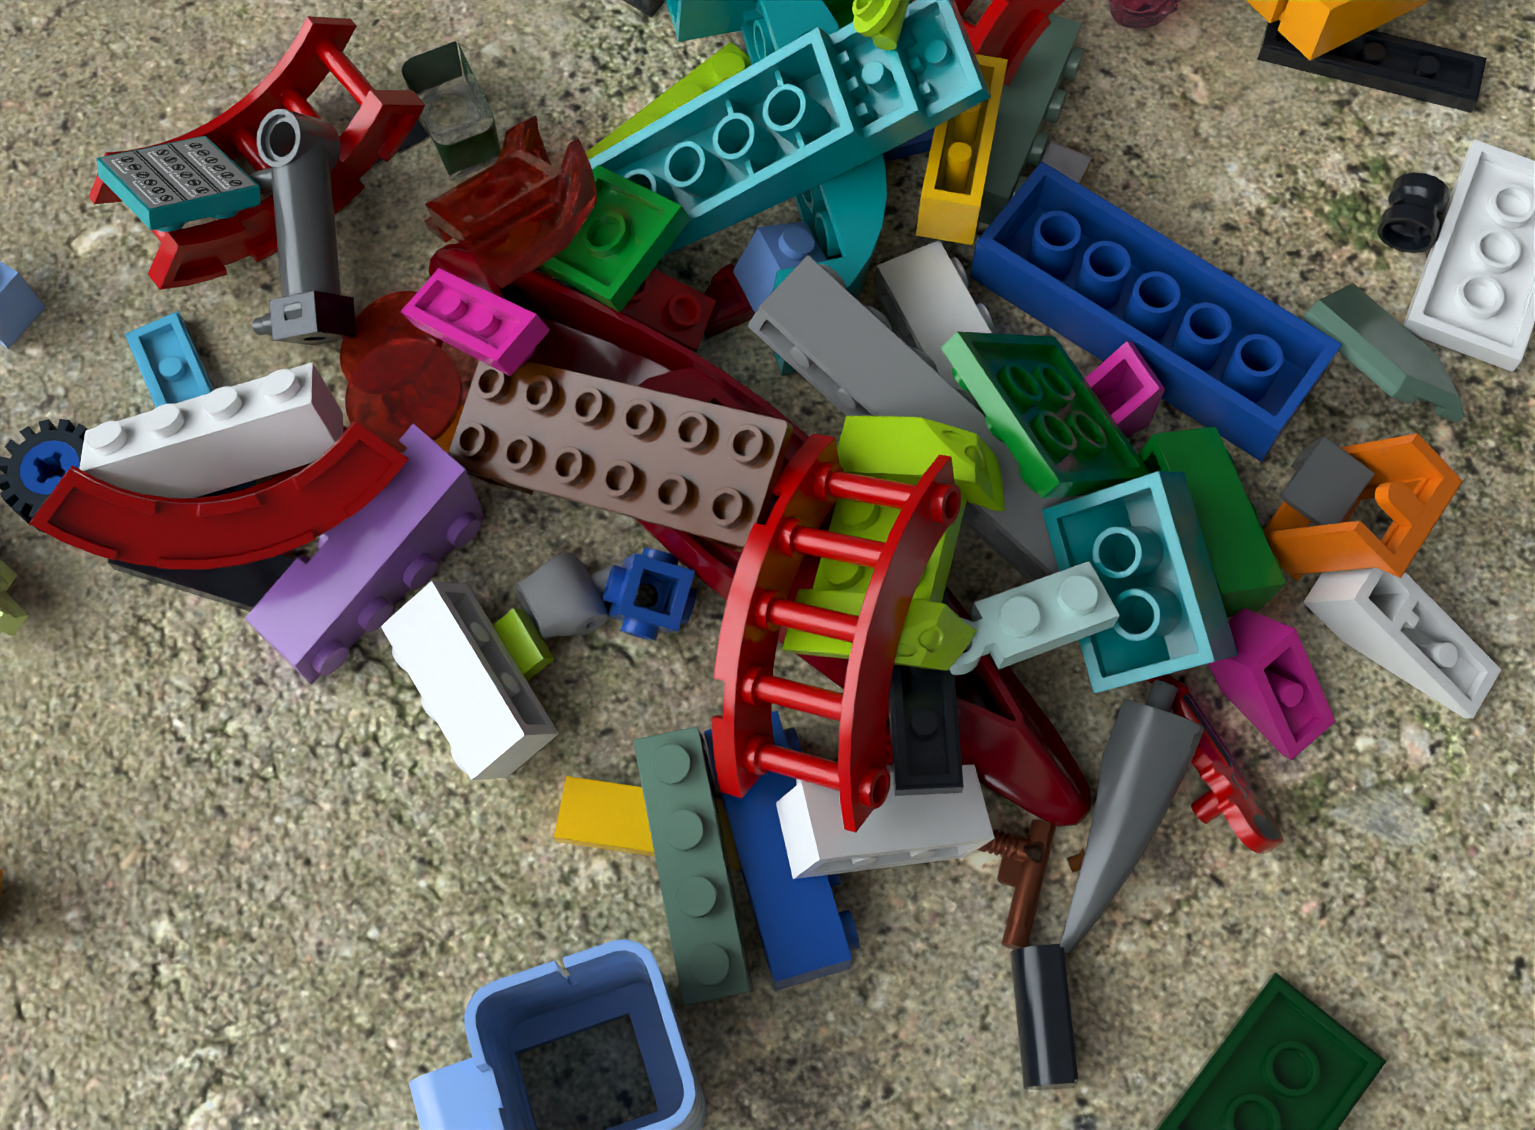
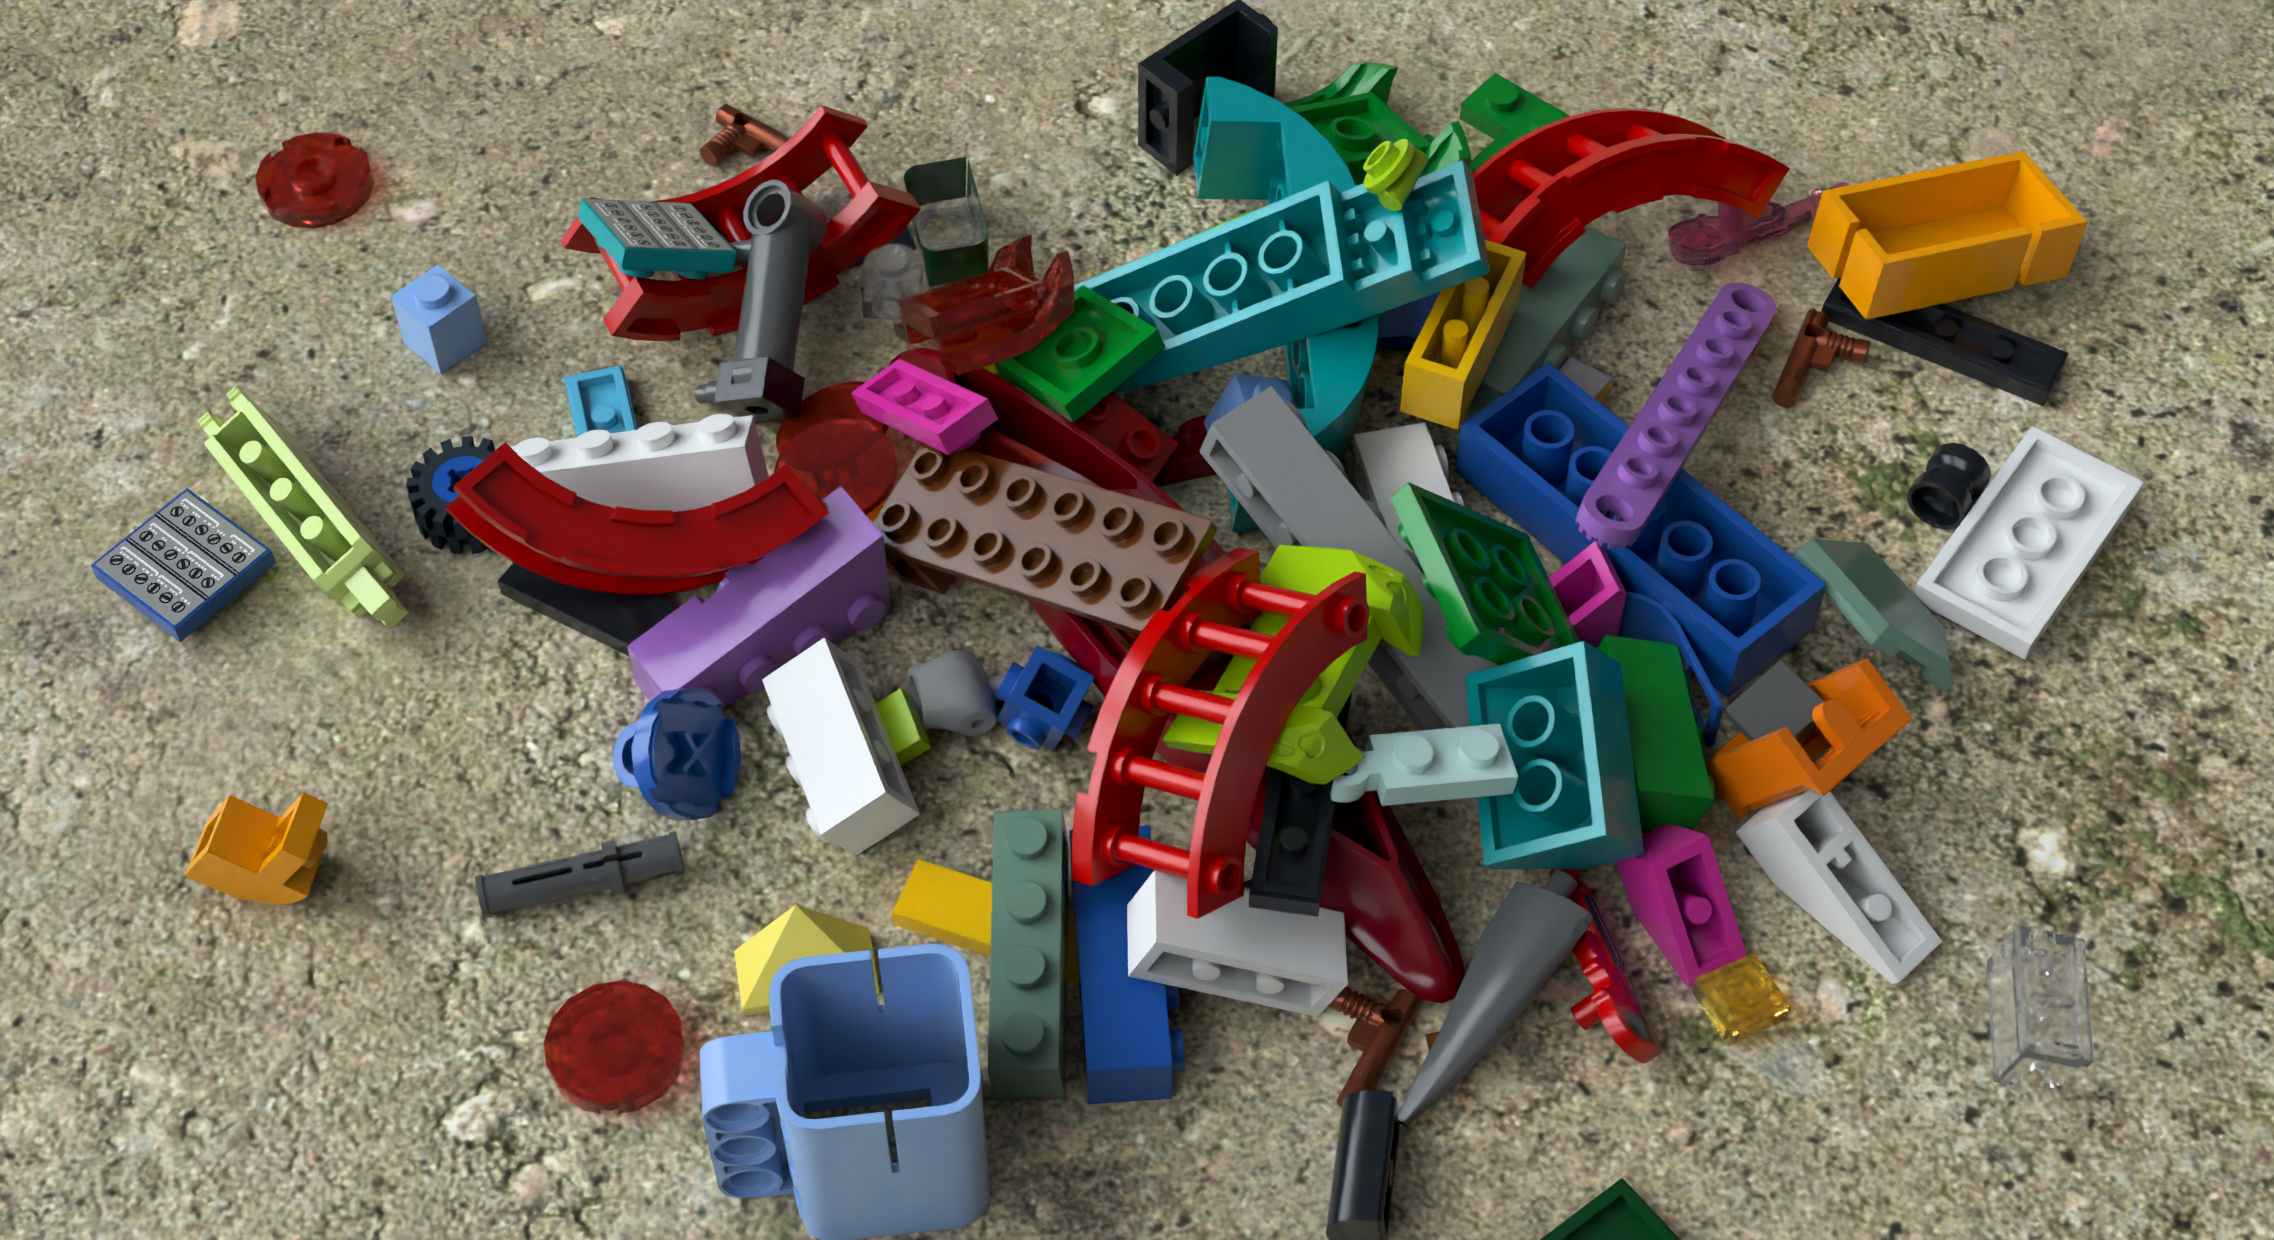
camera: 10 degrees right, 15 degrees down
none -> dark grey pin [475,831,685,919]
none -> clear red tile [544,980,685,1114]
none -> blue tile [612,688,741,821]
none -> copper hose [699,104,790,166]
none -> light yellow slope [734,905,880,1016]
none -> clear plate [860,244,924,320]
none -> medium lavender plate [1575,283,1777,550]
none -> blue piece [1618,591,1723,746]
none -> clear yellow plate [1692,953,1791,1047]
none -> copper hose [1772,308,1871,408]

